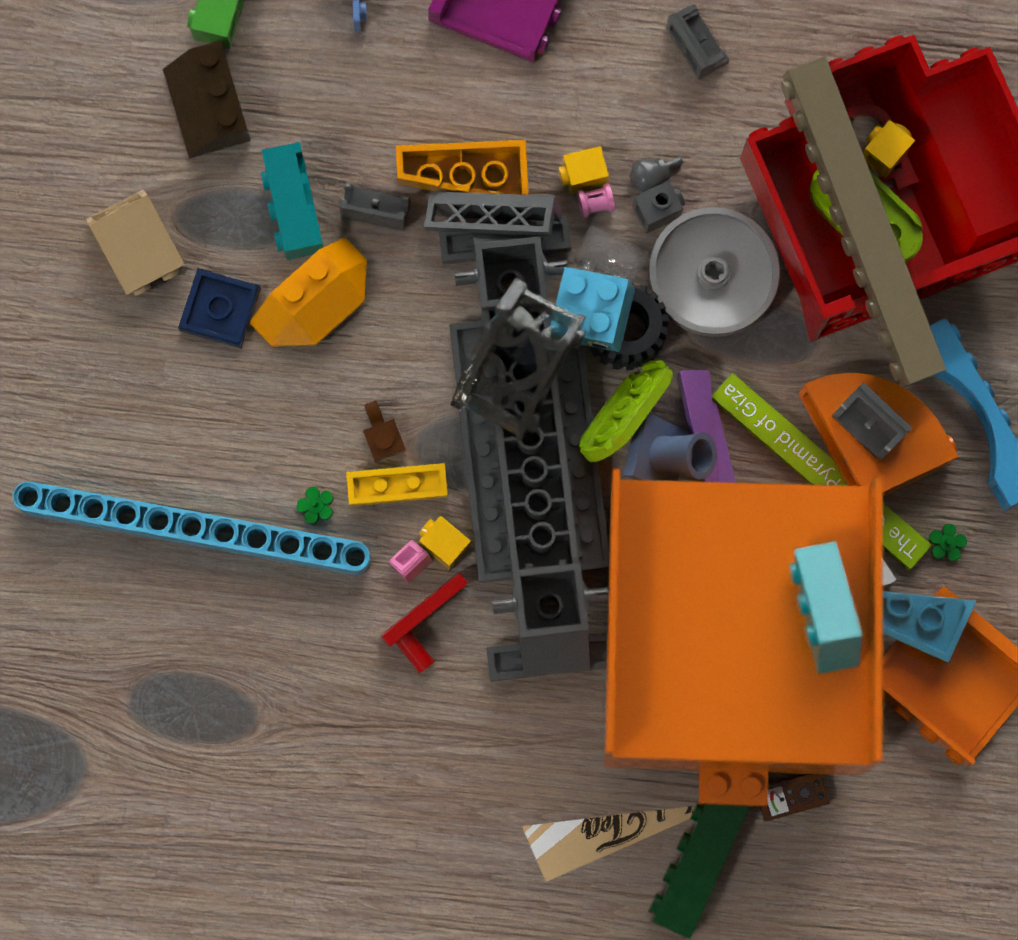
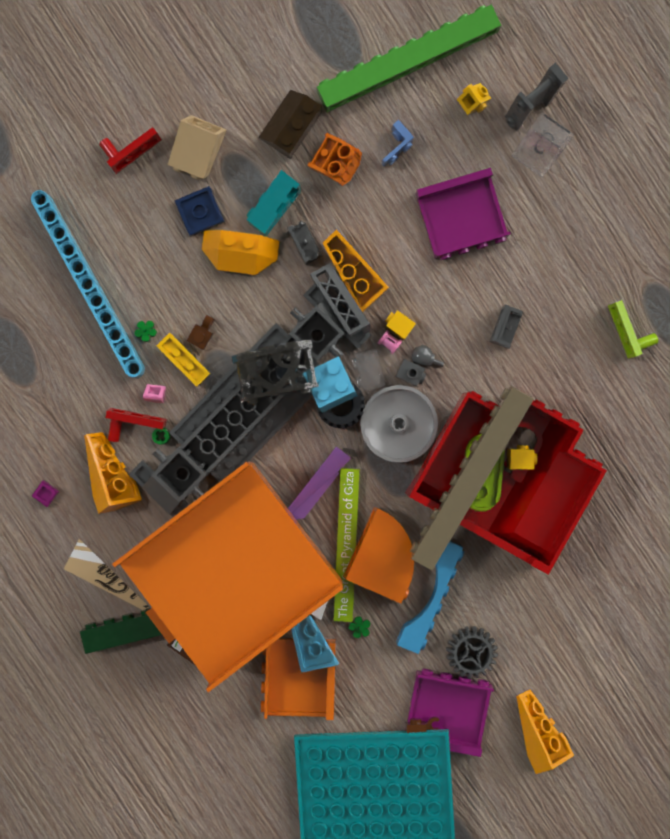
camera: 50 degrees right, 10 degrees up
yellow brick [419,515,471,570] -> none
lime tile [579,360,673,462] -> none
sand blue plant [623,413,717,481] -> none
wedge [789,542,862,674] -> none
dark grey hinge [831,382,912,462] -> none
none -> magenta tile [32,480,59,507]
none -> light orange wedge [84,432,142,514]
none -> red piece [99,127,162,174]
none -> green bush [152,428,170,445]
none -> orange slope [307,133,362,186]

